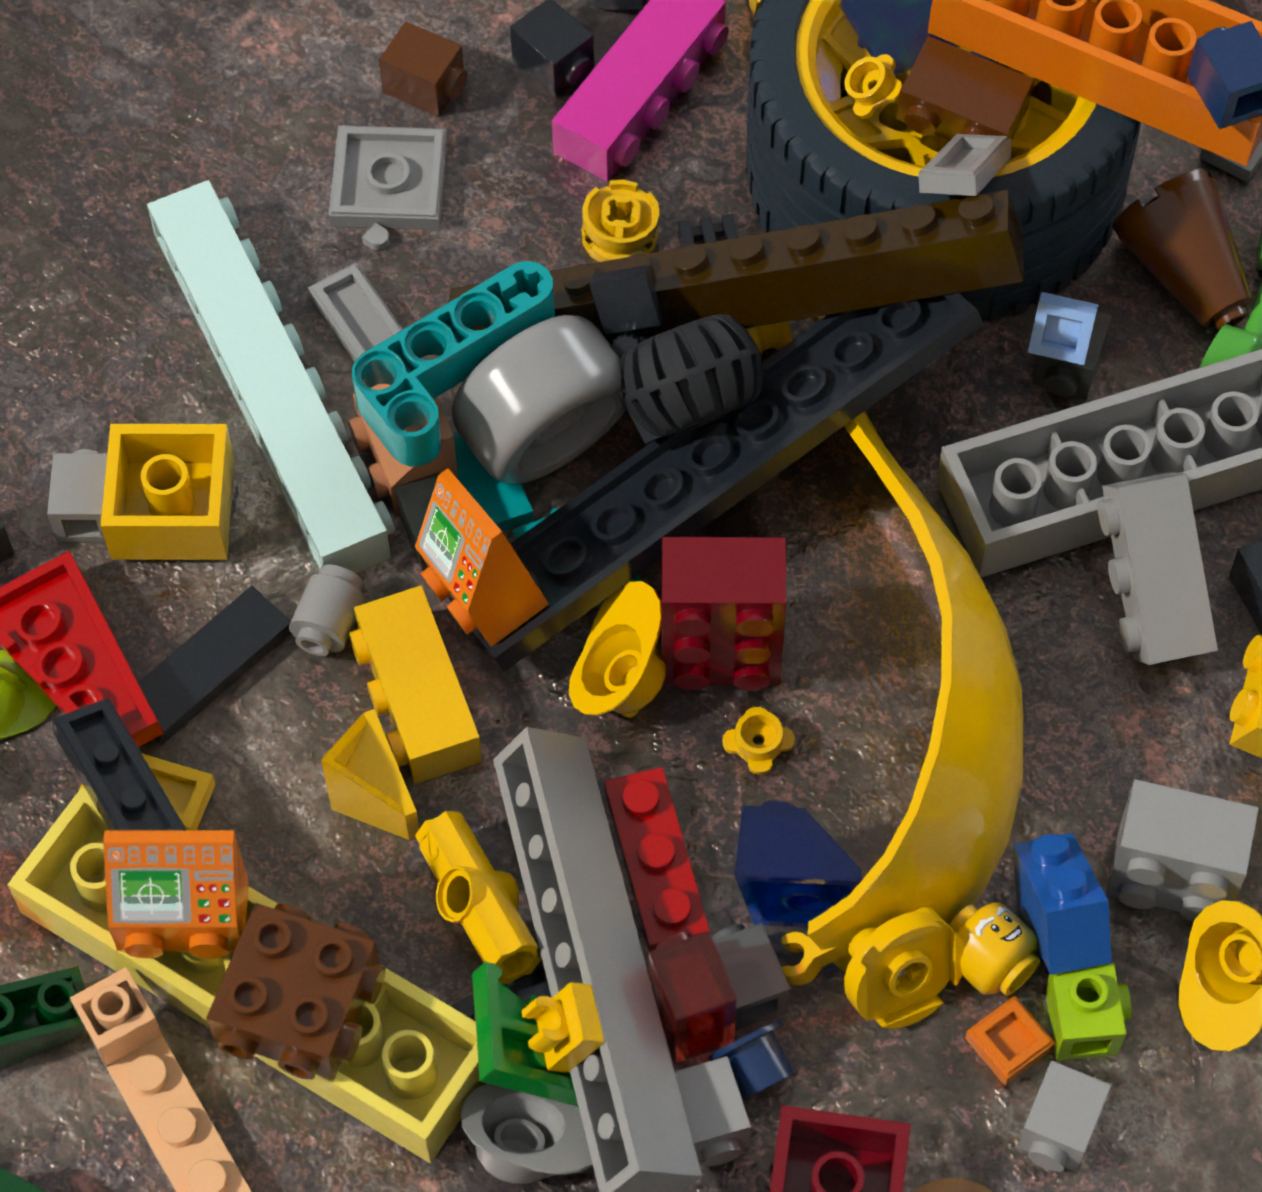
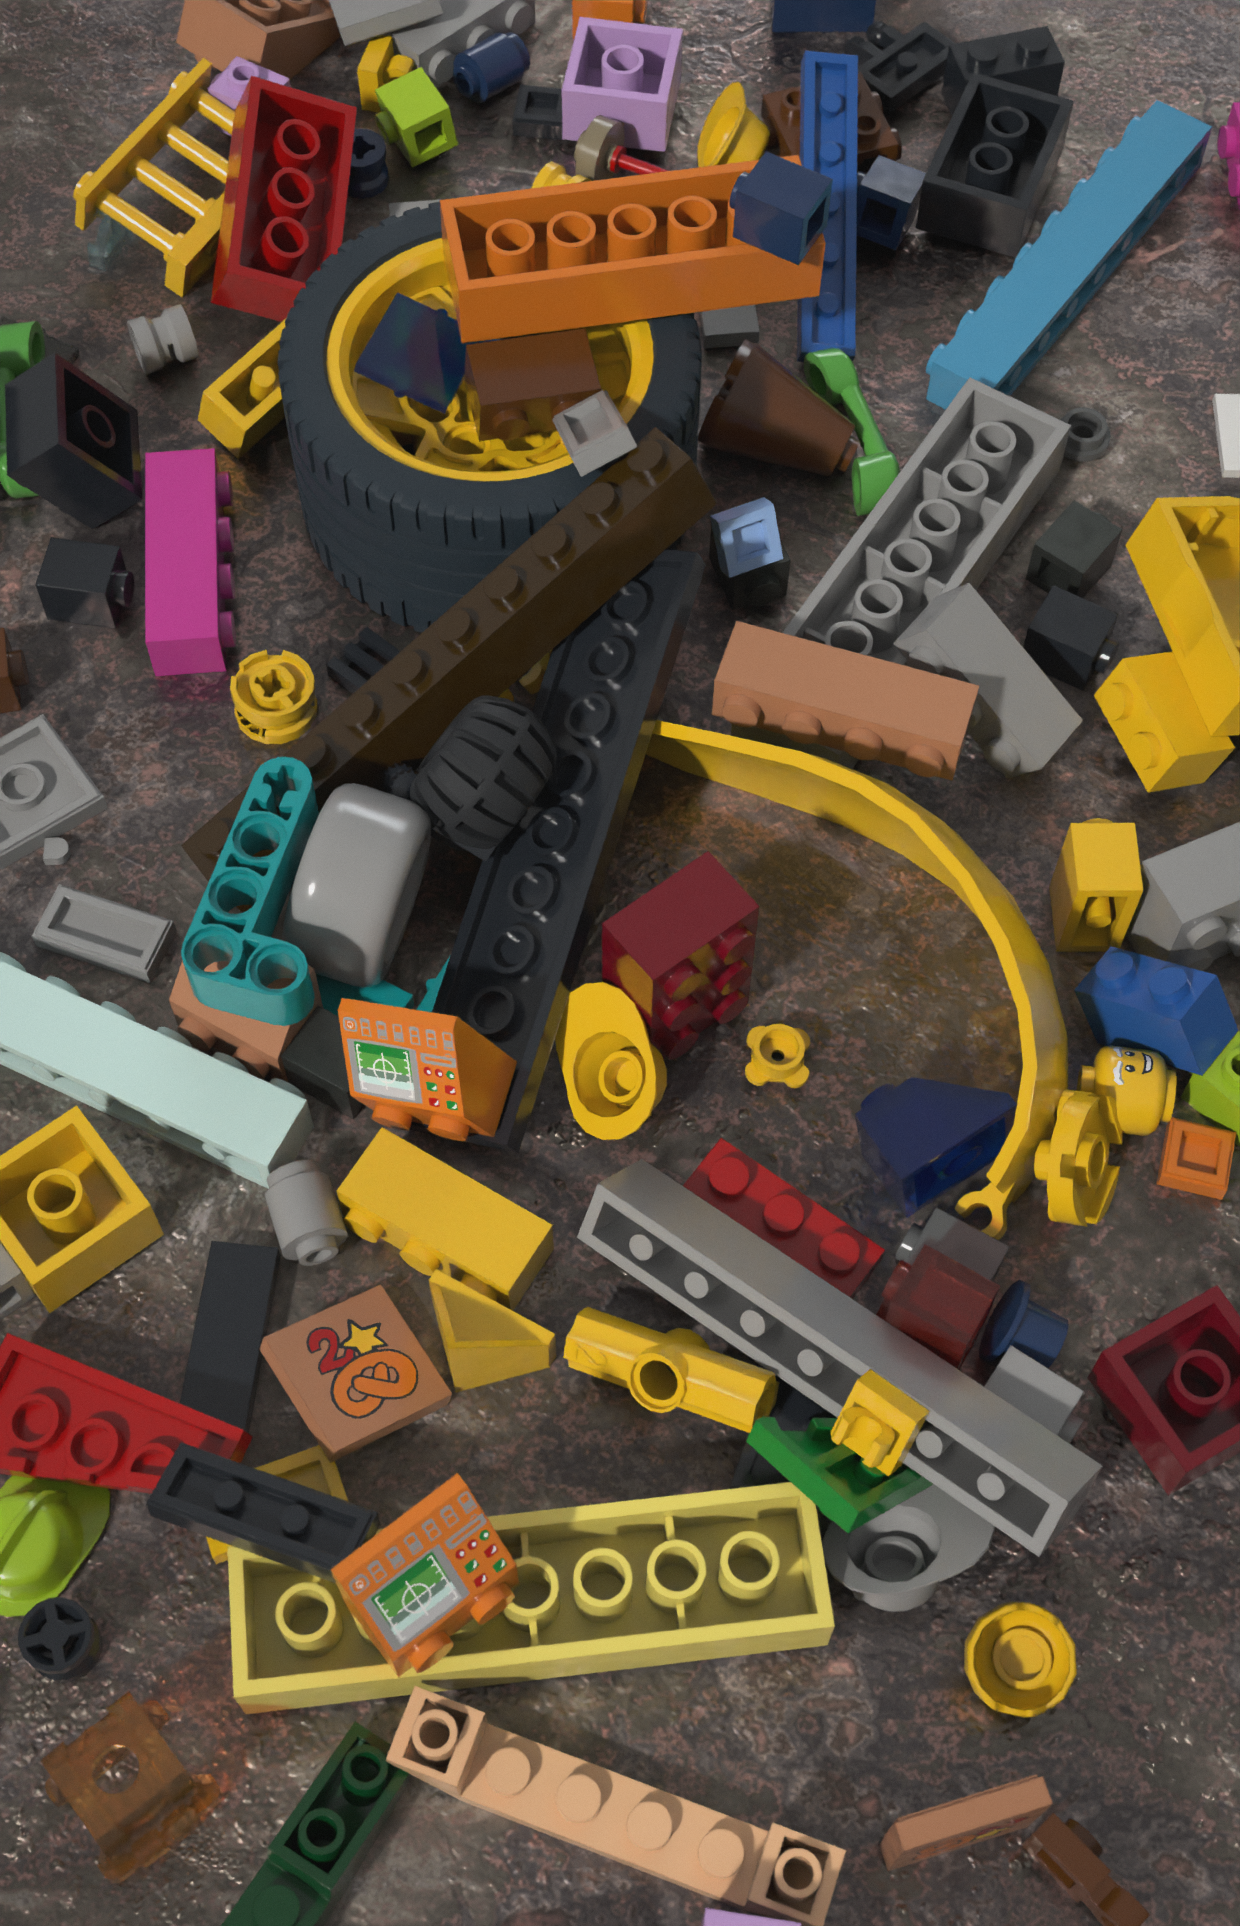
camera: 40 degrees left, 0 degrees up
reddish brown brick [206,903,386,1080] -> none
black tile [589,265,664,335] -> none
yellow plate [845,54,903,119] -> none
none -> nougat tile [260,1284,452,1463]
none -> nougat brick [712,621,979,781]
none -> yellow brick [1049,818,1143,952]

